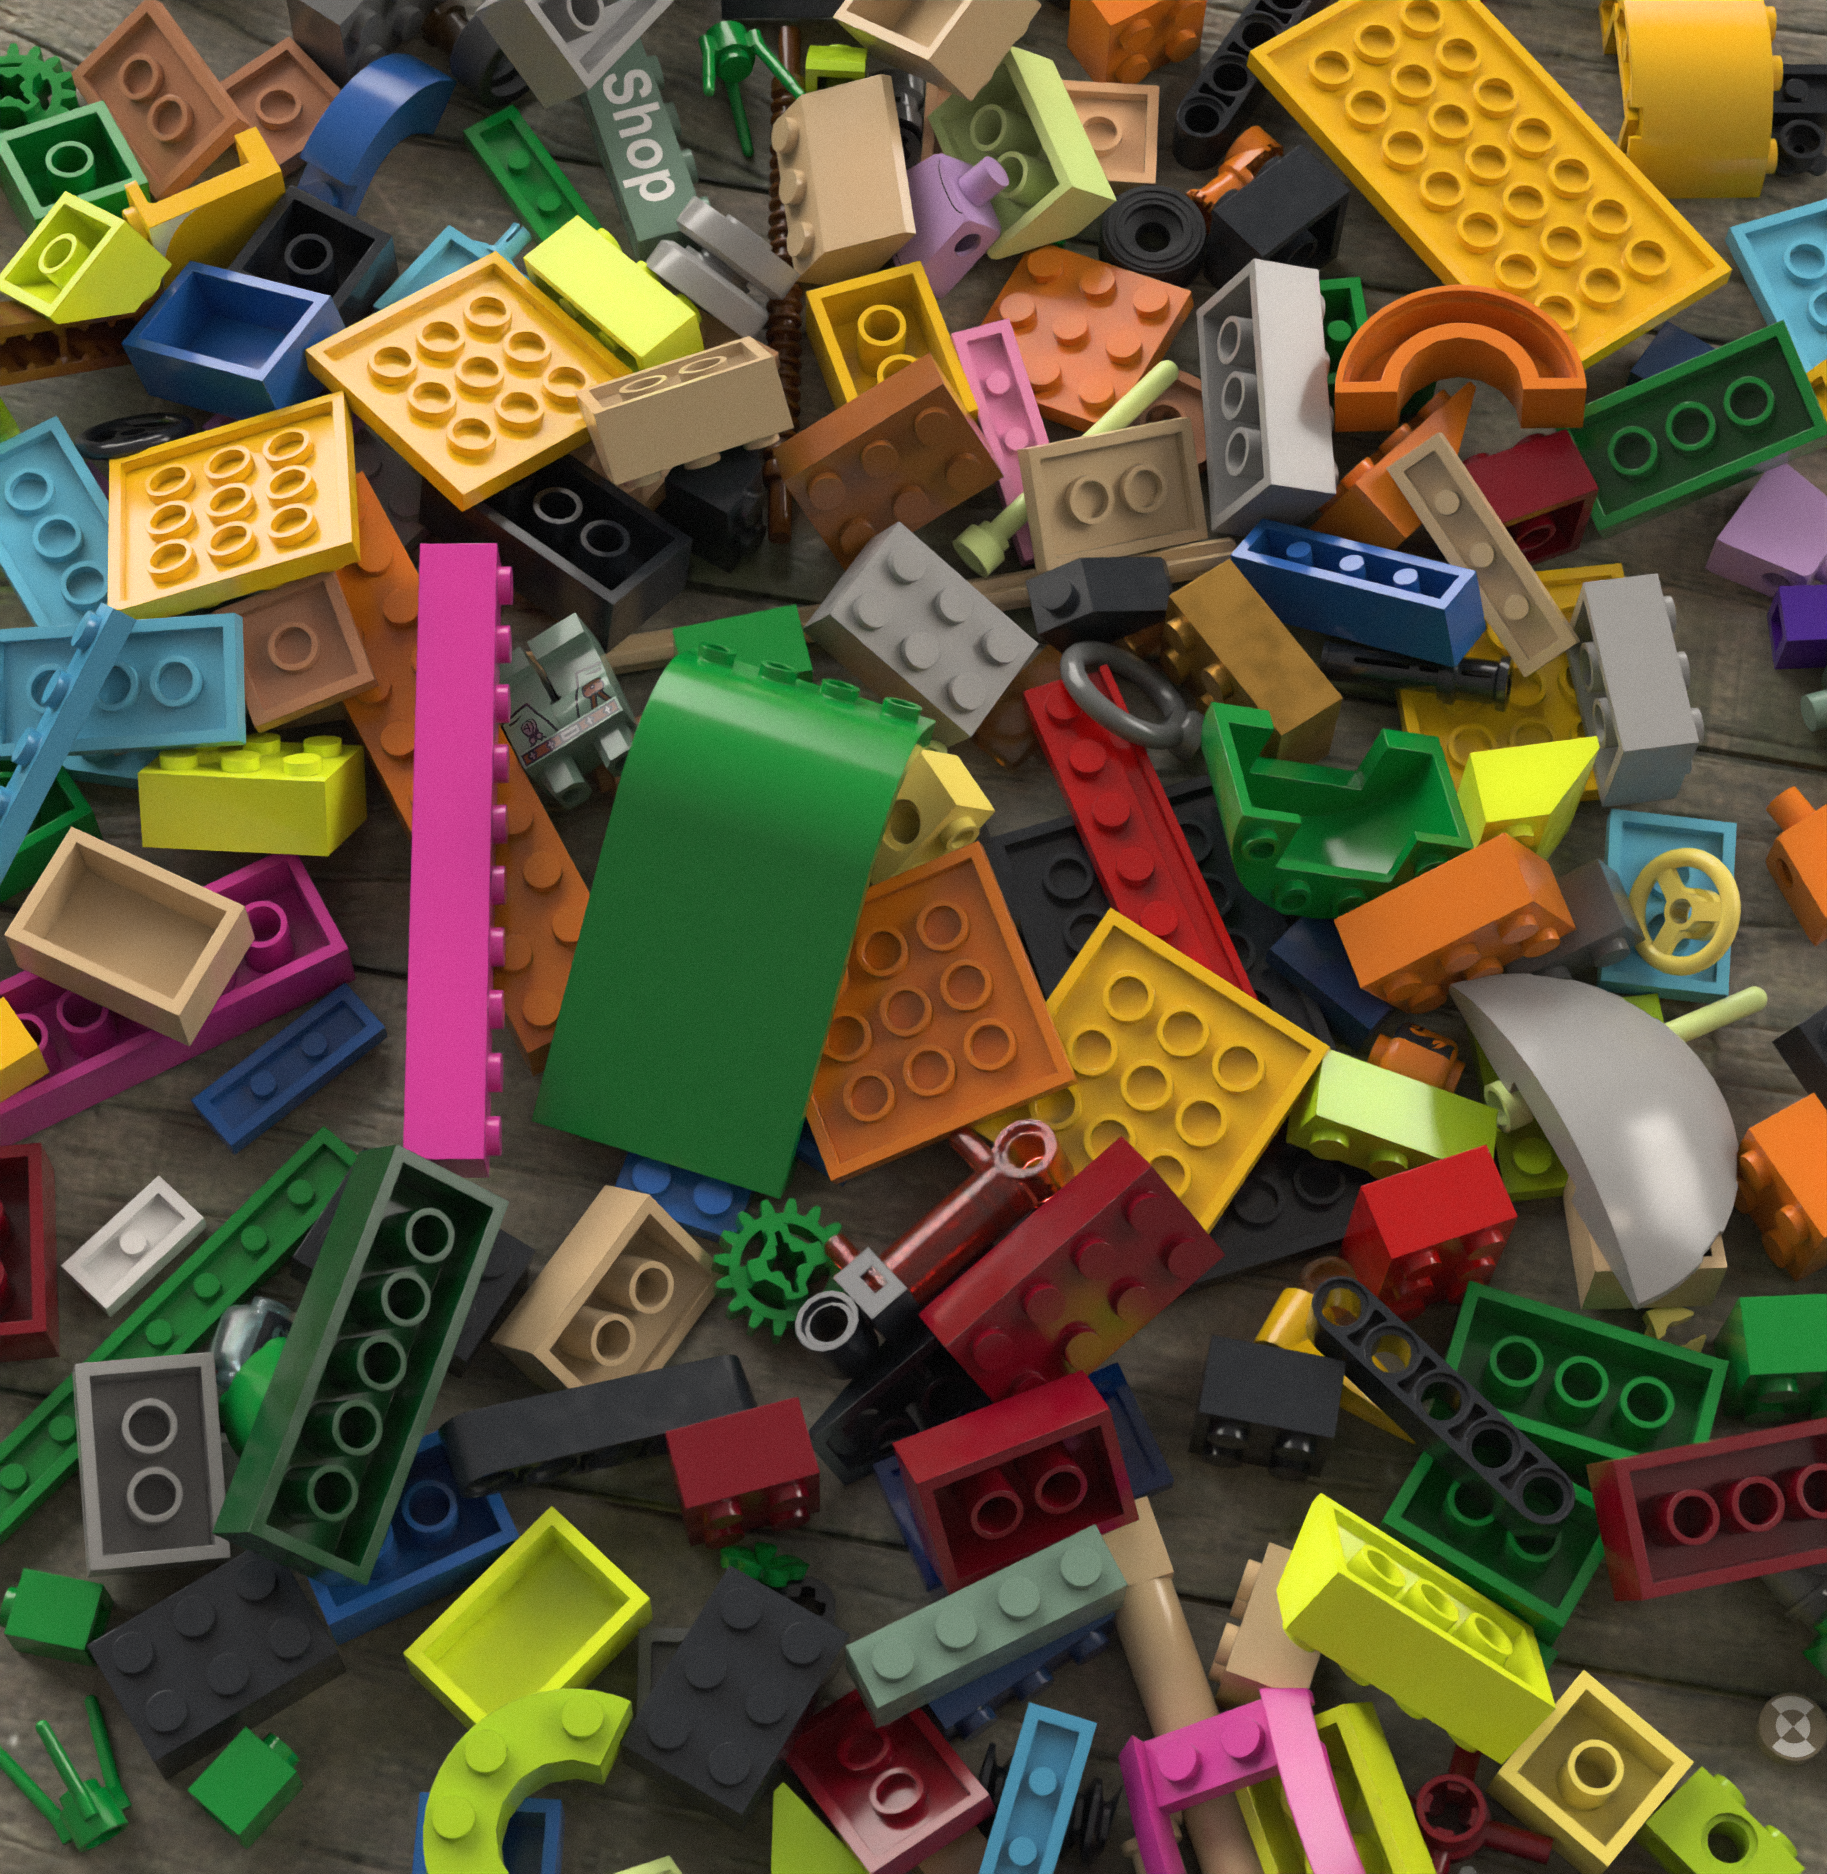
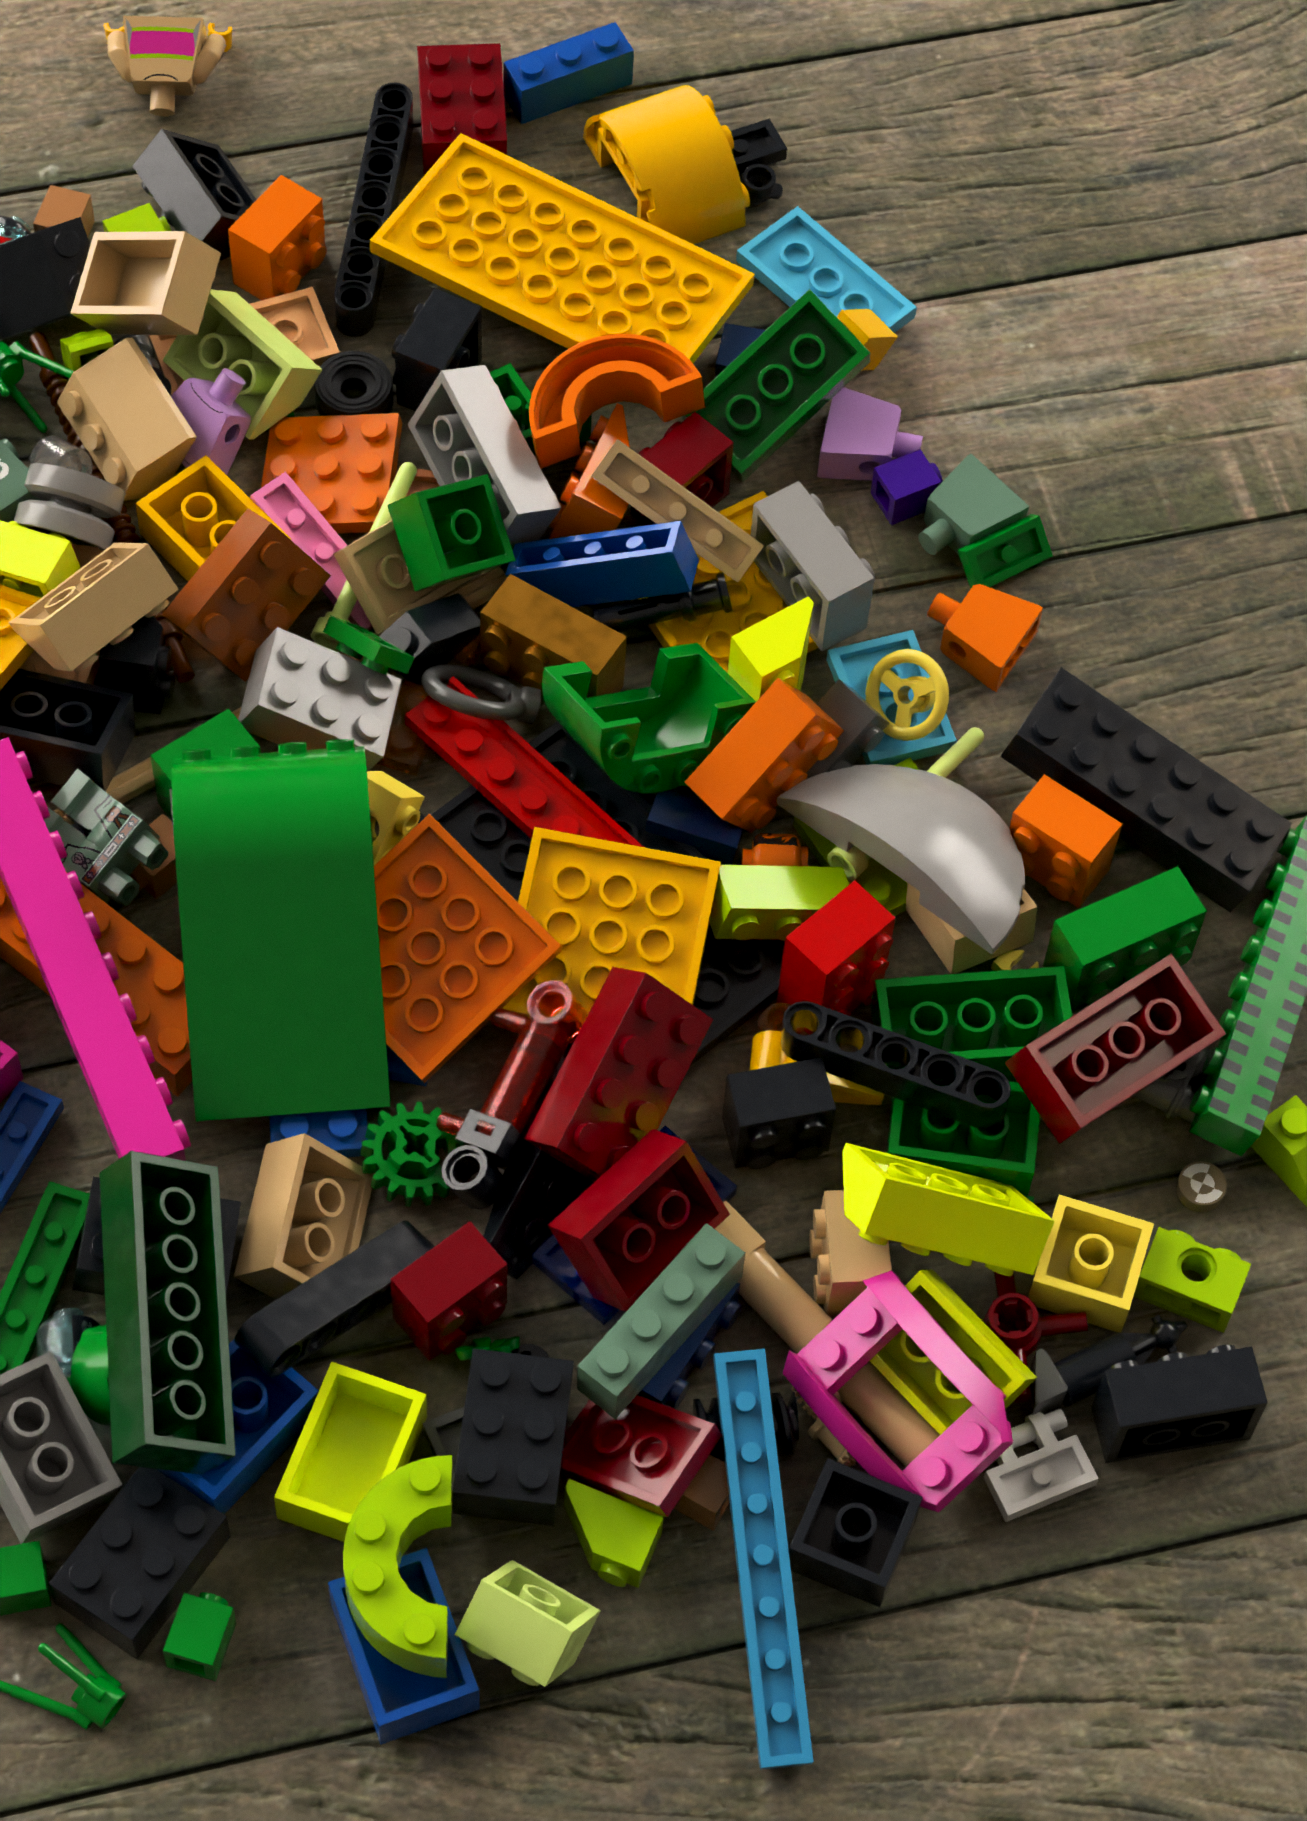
camera: 25 degrees left, 5 degrees down
orange connector [1185,125,1284,234] -> none
none -> clear brick [28,436,92,475]
none -> green plate [323,615,415,675]
none -> green brick [387,474,515,592]

